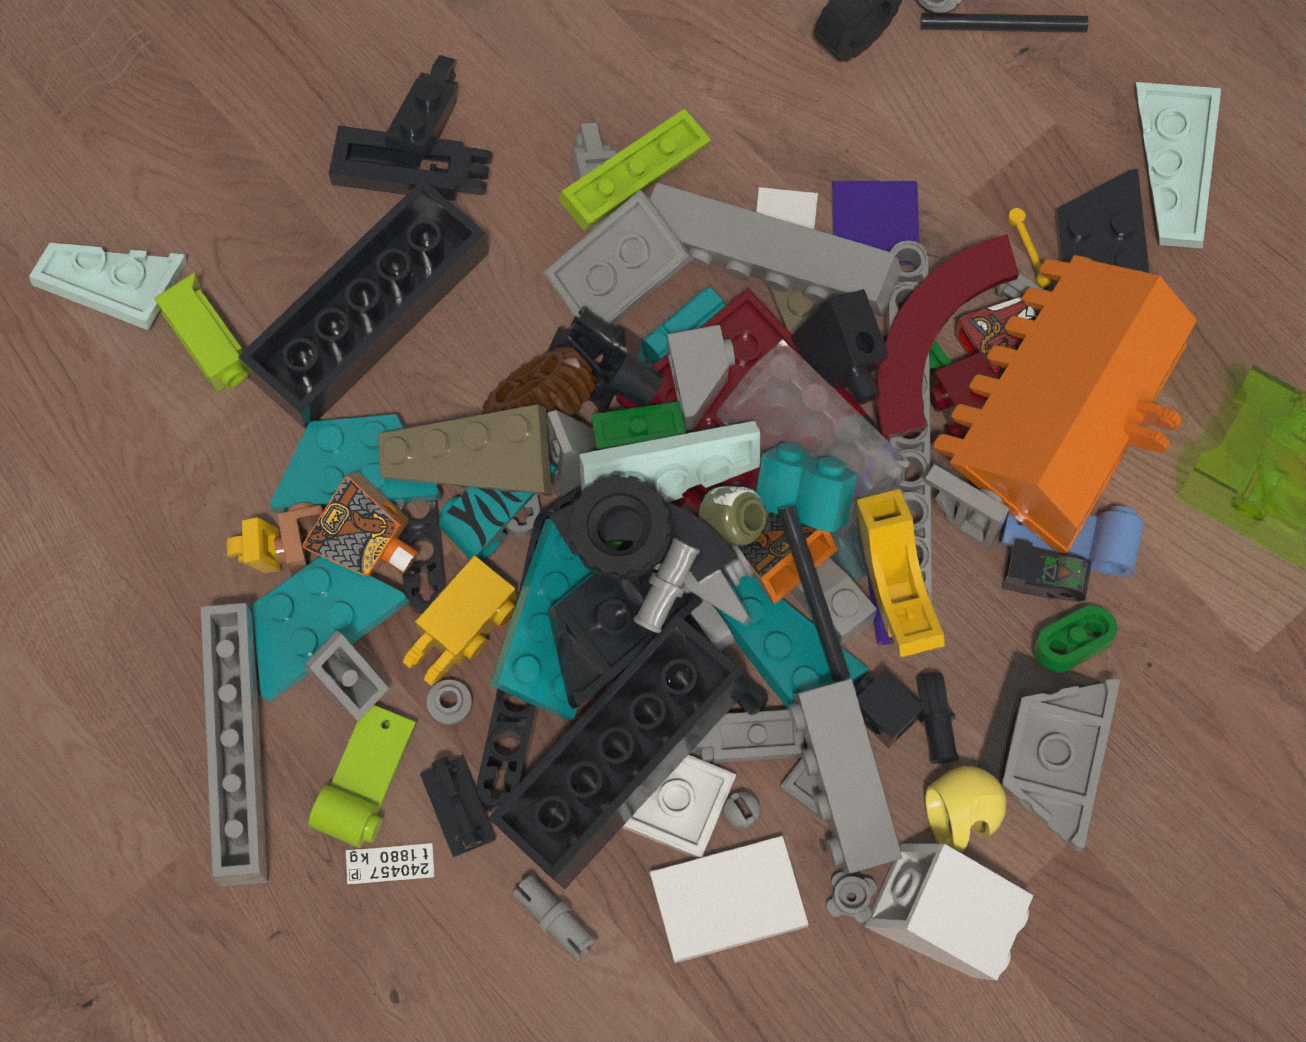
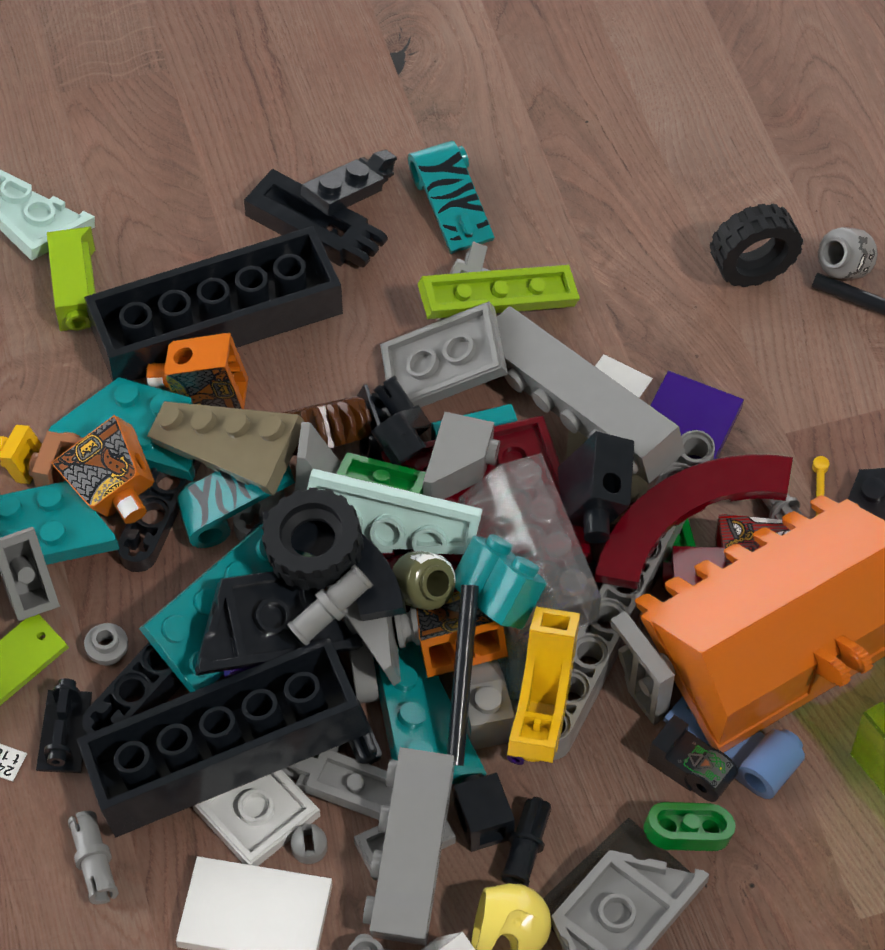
camera: 25 degrees right, 15 degrees down
yellow hinge [403,555,517,687] -> none
none -> orange torso [146,333,249,409]
none -> teal door [408,140,495,254]

